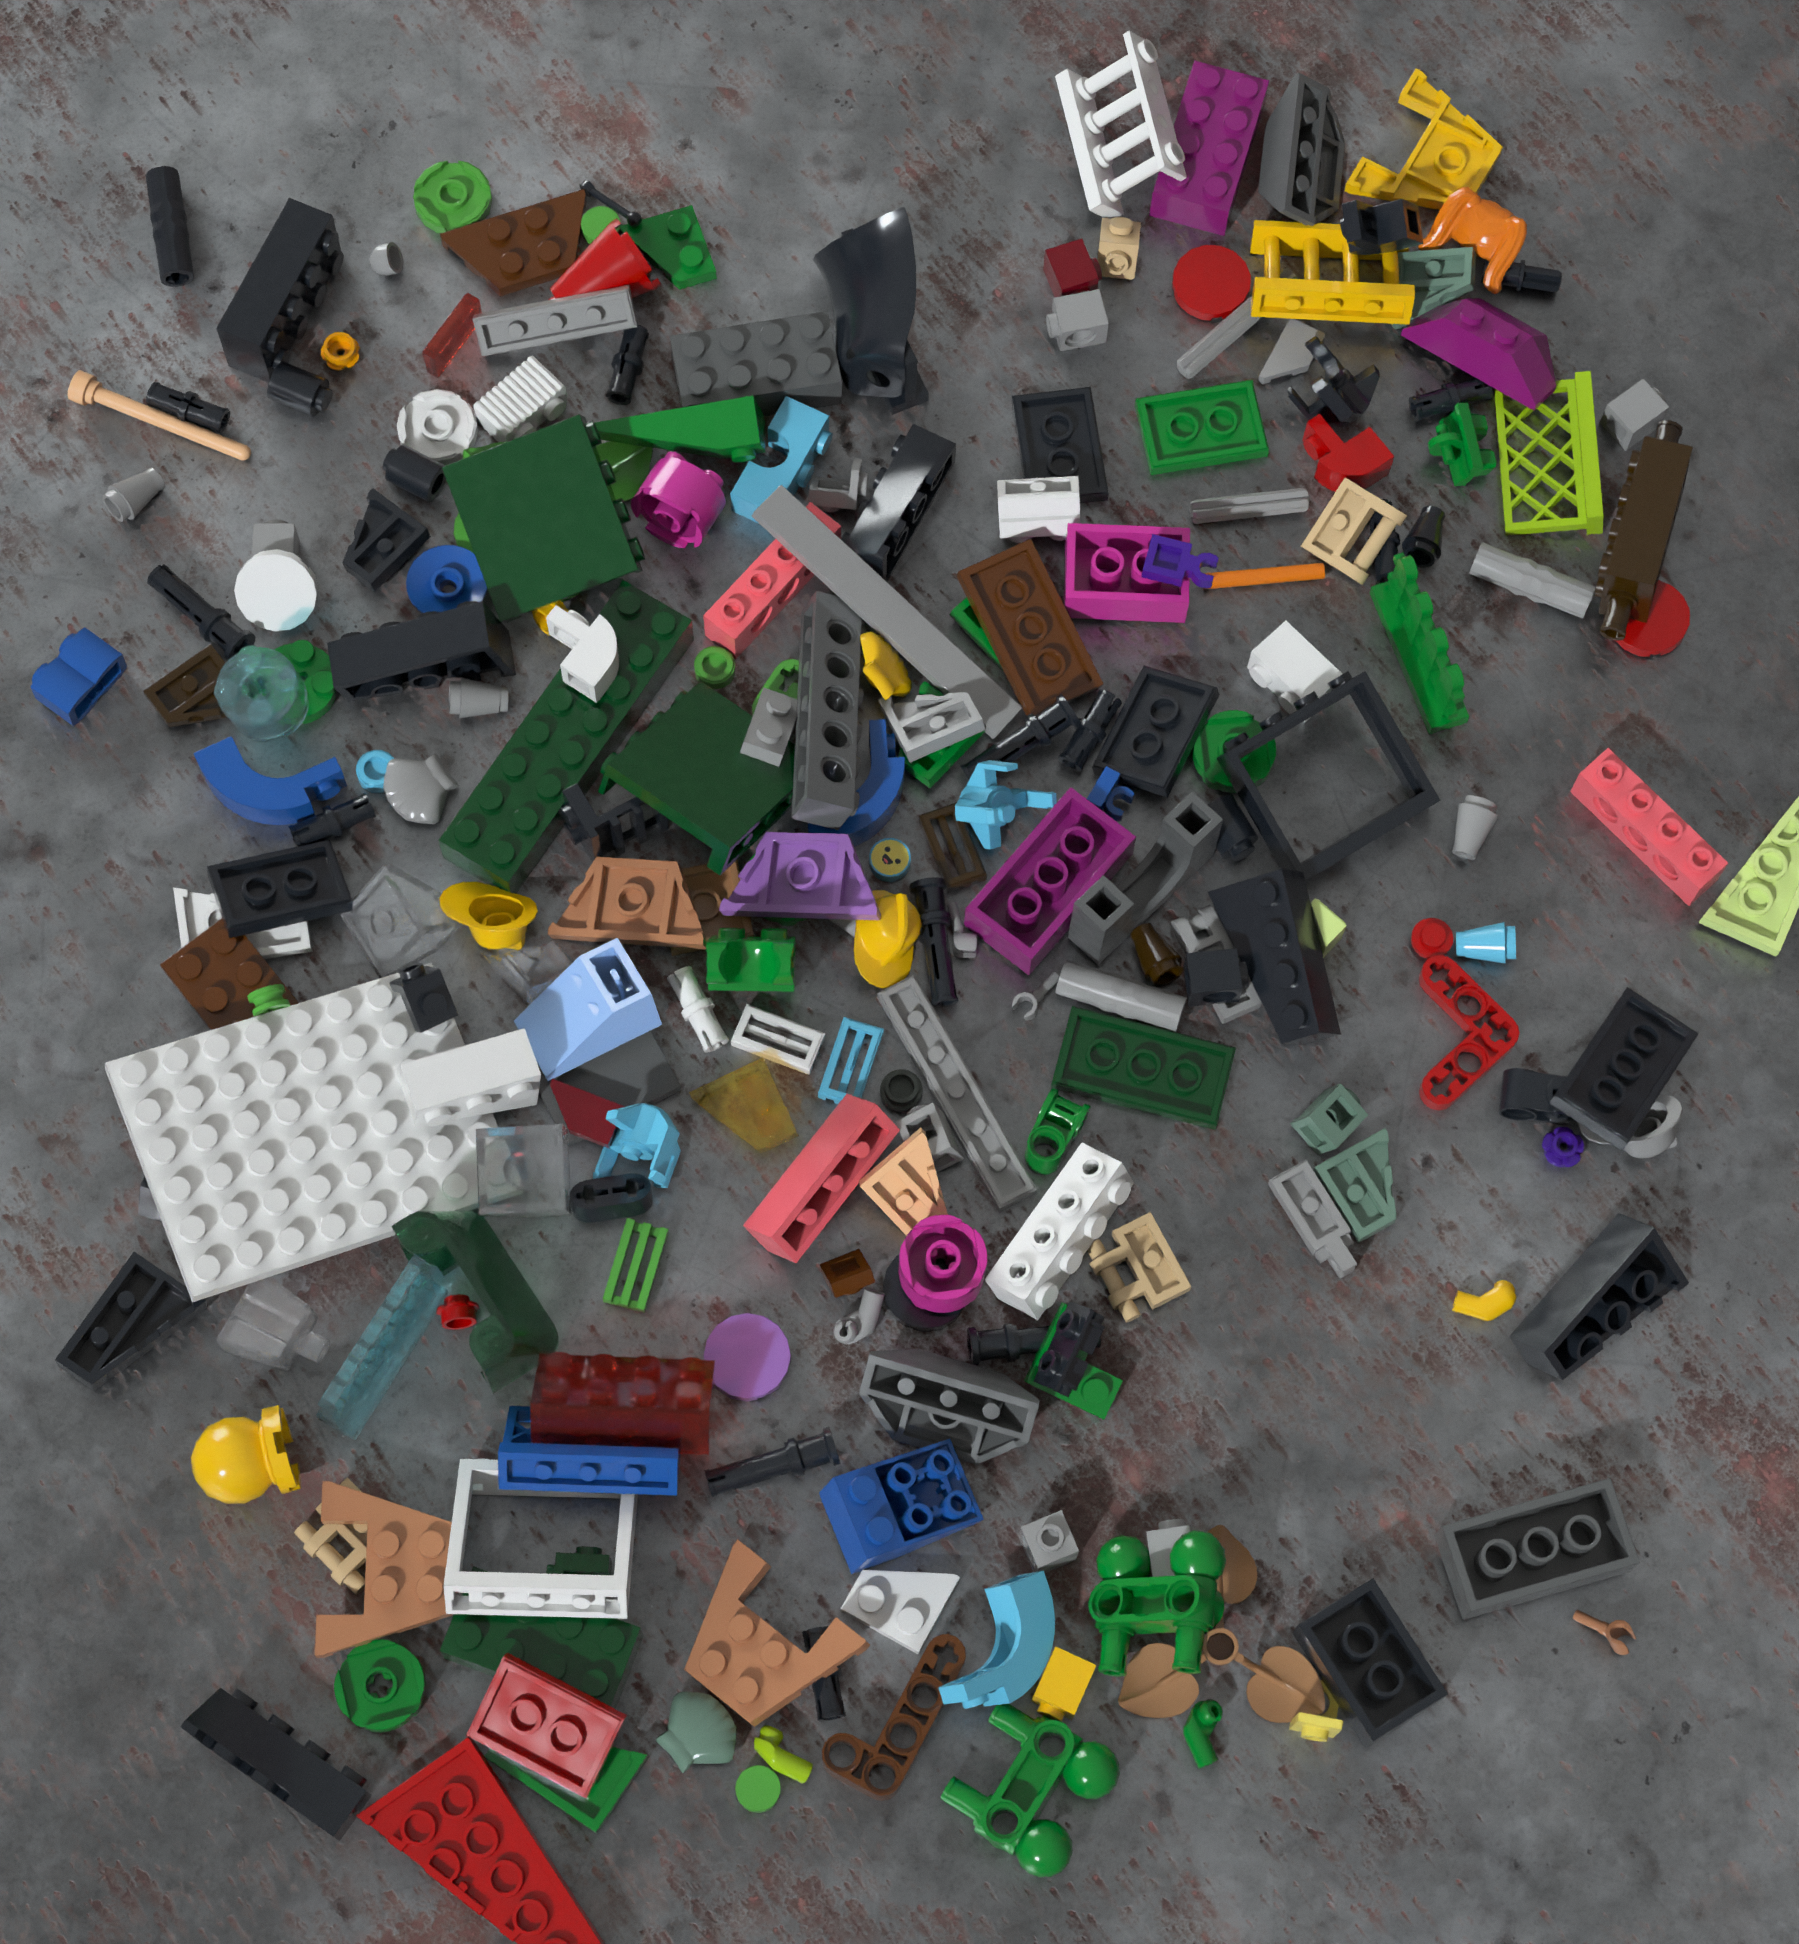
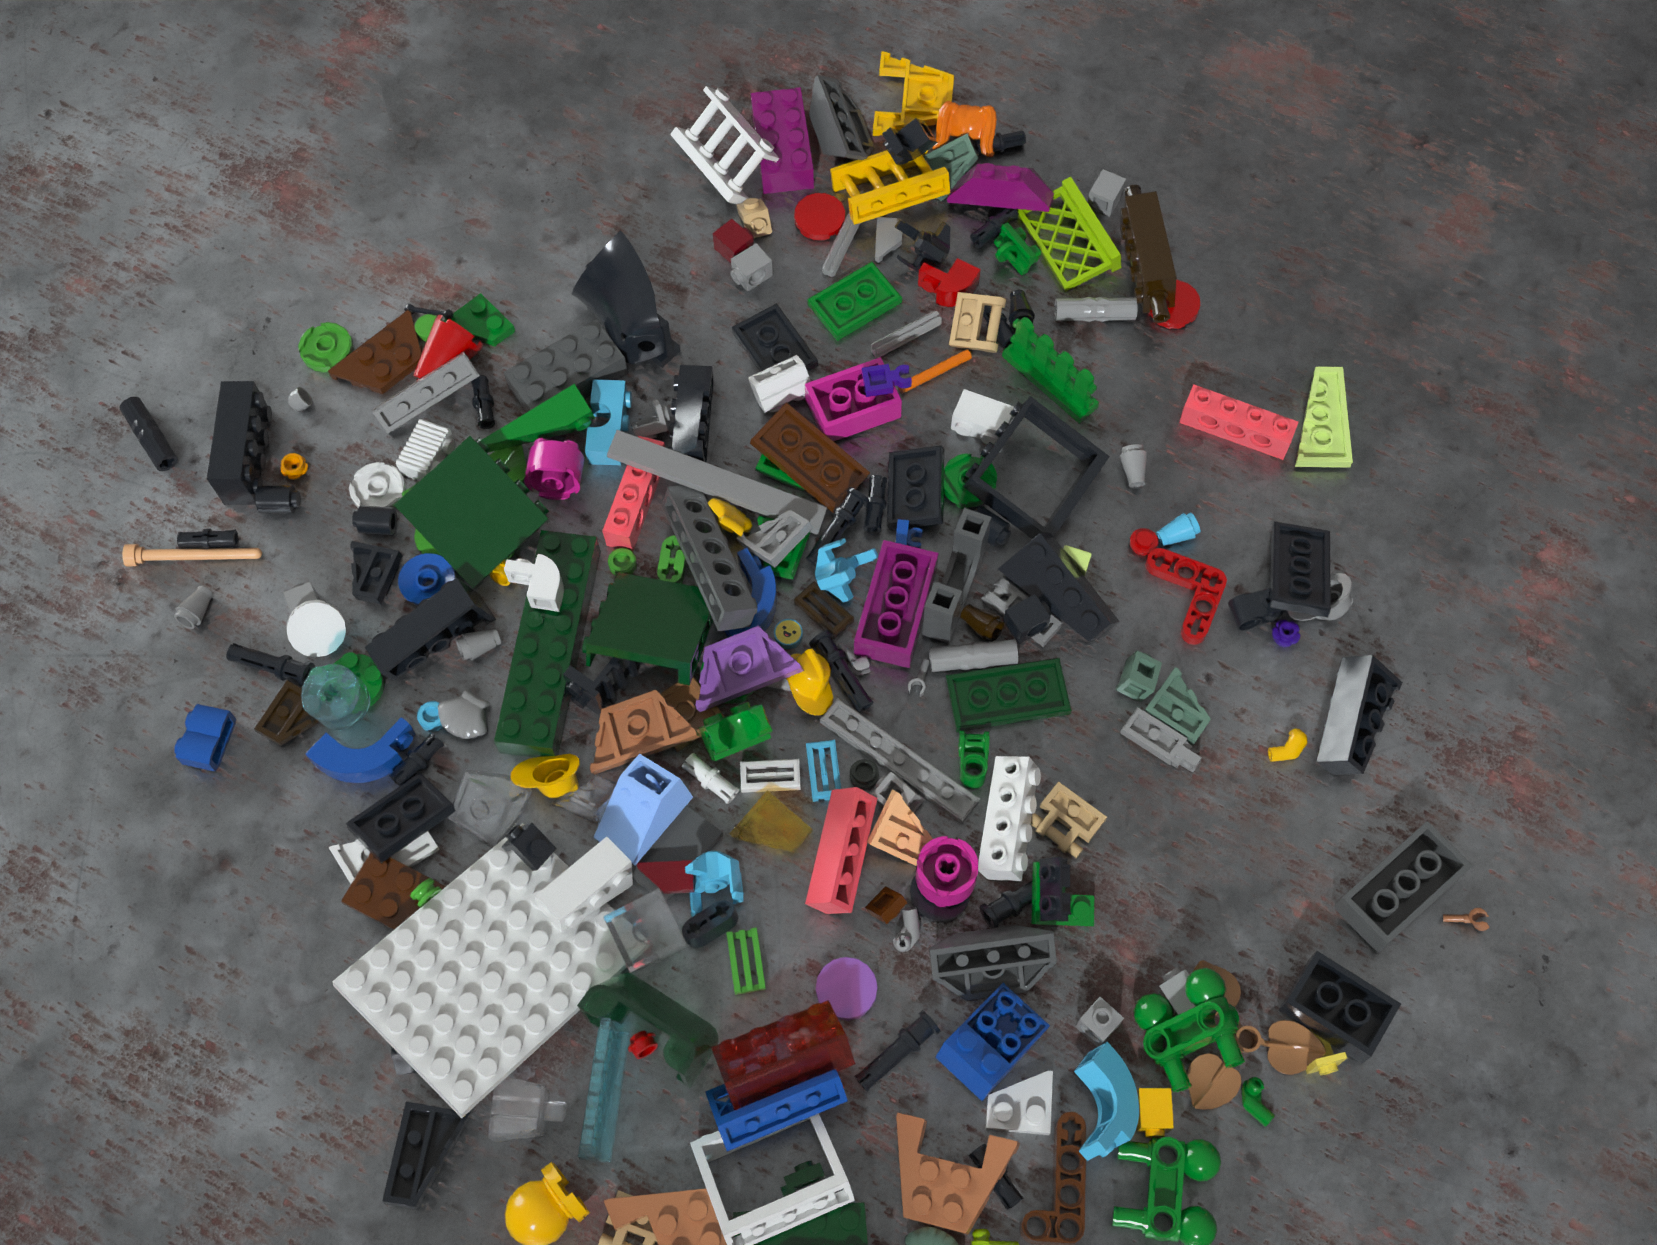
camera: 20 degrees left, 5 degrees down
clear red tile [422,293,482,378] -> none
light grey plate [740,687,797,767] -> none

